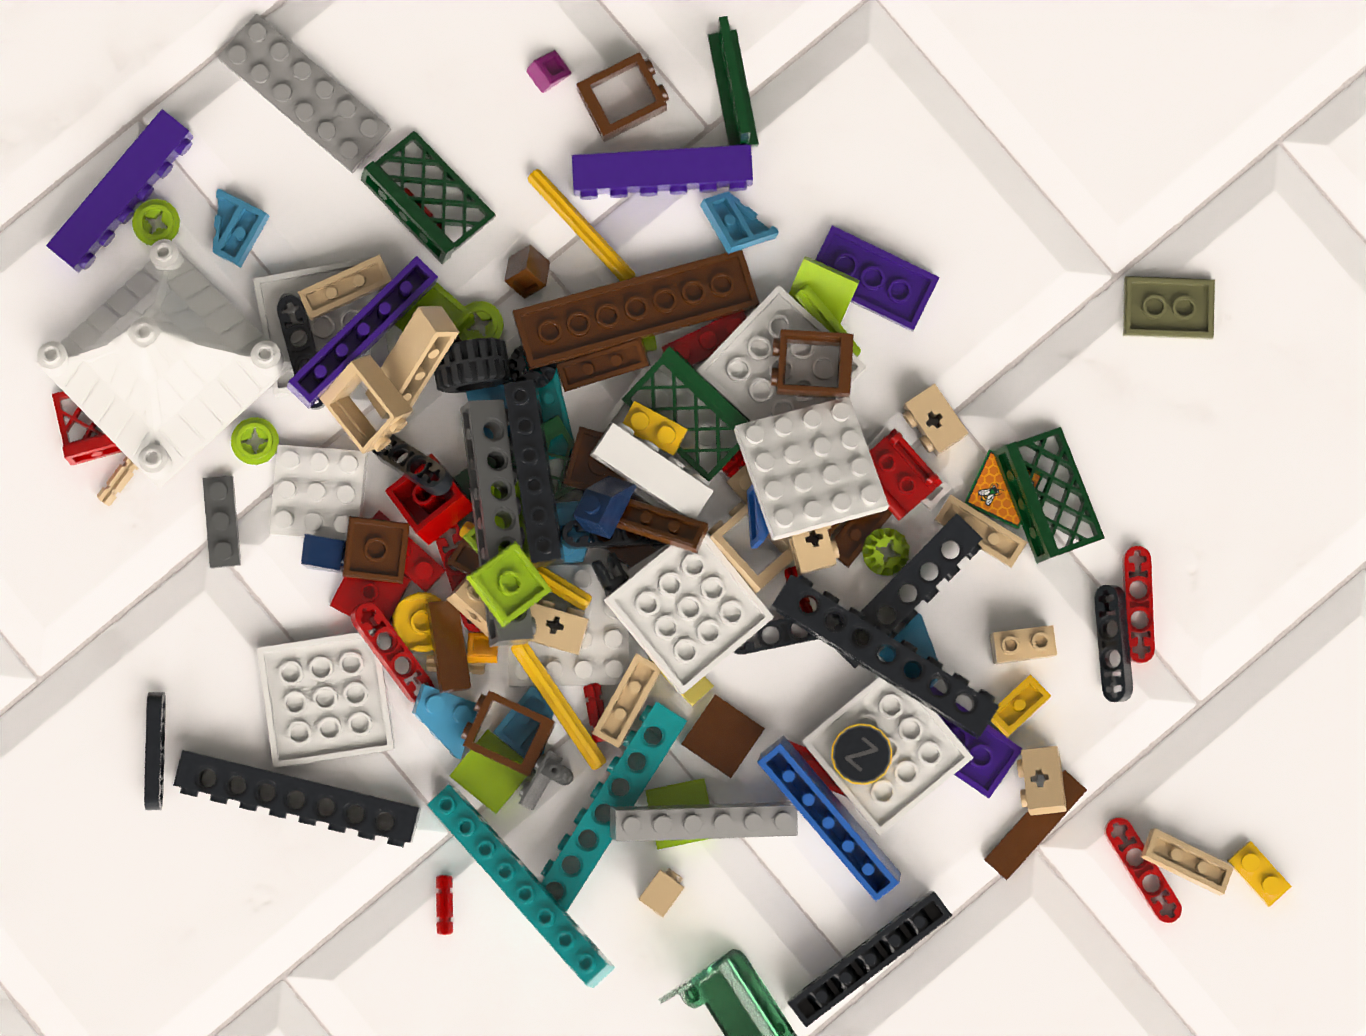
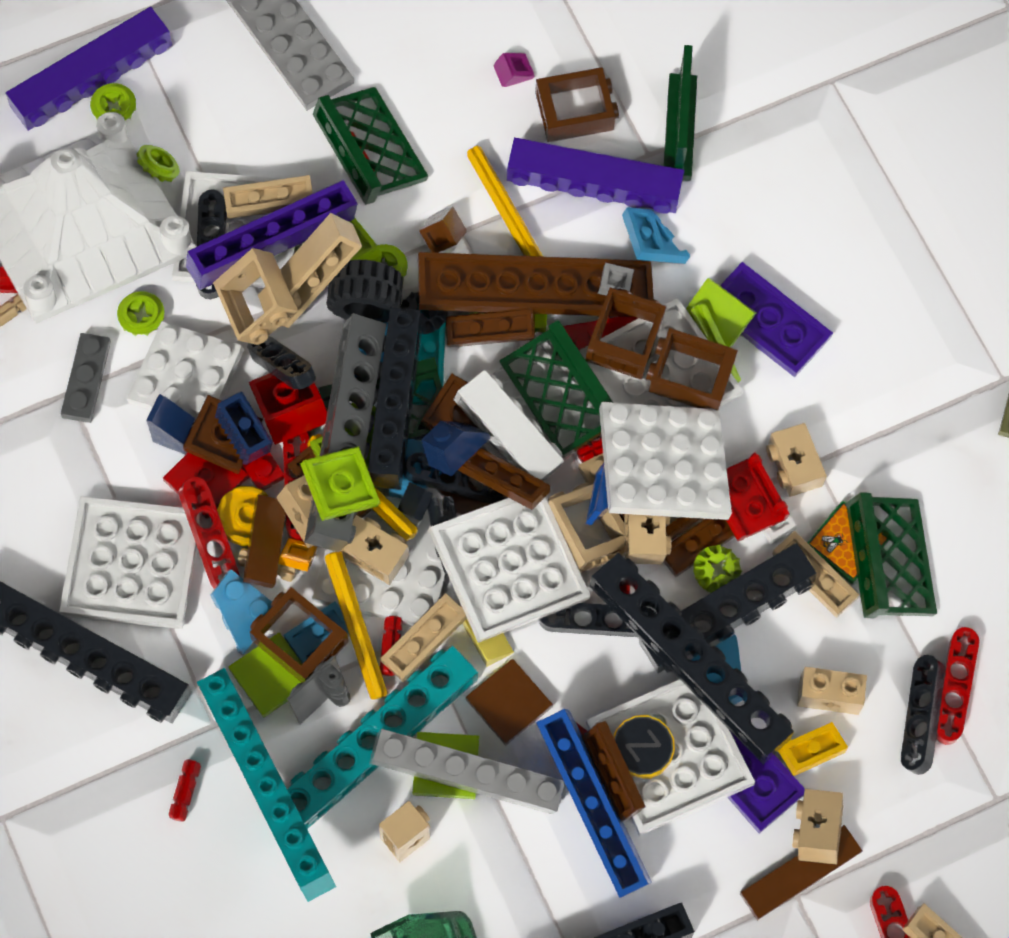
camera: 15 degrees right, 15 degrees down
dark azure wing [212,188,270,268] -> none
yellow plate [623,401,688,456] -> none
none -> lime gear [136,145,180,182]
none -> dark blue brick [215,391,273,465]
none -> black tile [398,482,433,521]
none -> reddish brown tile [582,721,646,822]
none -> reddish brown window [585,287,667,380]
none -> light grey plate [598,263,634,295]

